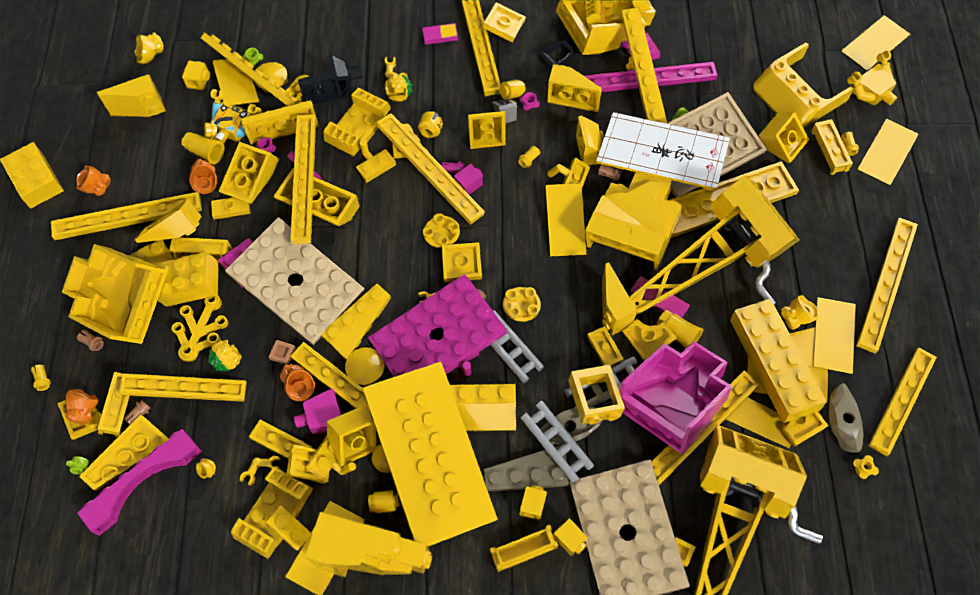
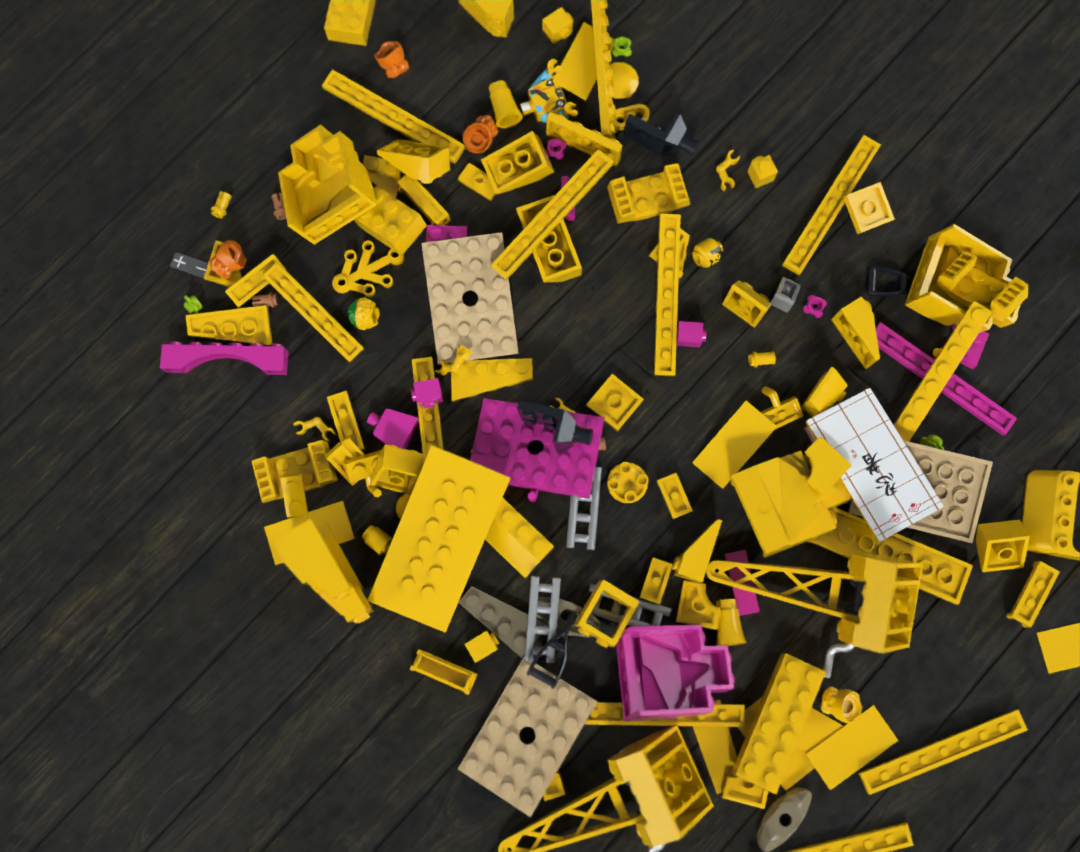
camera: 45 degrees right, 15 degrees up
yellow plate [196,458,216,478] -> none
yellow plate [204,120,217,139] -> none
nougat plate [269,340,296,365] -> none
orange hair [280,364,315,402] -> none
yellow dish [345,348,385,386] -> none
yellow plate [356,140,396,183] -> none
yellow piece [385,74,413,102] -> none
dark pink tile [423,23,458,45] -> none
yellow dish [423,213,460,248] -> none
dark pink pin [442,161,465,174] -> none
yellow brick [499,80,525,100] -> none
yellow brick [553,518,588,556] -> none
yellow pin [841,132,859,156] -> none
none -> dark grey sticker [170,253,208,278]
none -> dark pink brick [411,378,443,408]
none -> yellow arm [435,345,472,376]
none -> black plate [517,401,593,453]
none -> black piece [526,612,578,689]
none -> yellow plate [657,473,693,519]
none -> yellow brick [747,155,778,188]
none -> yellow tile [805,436,852,496]

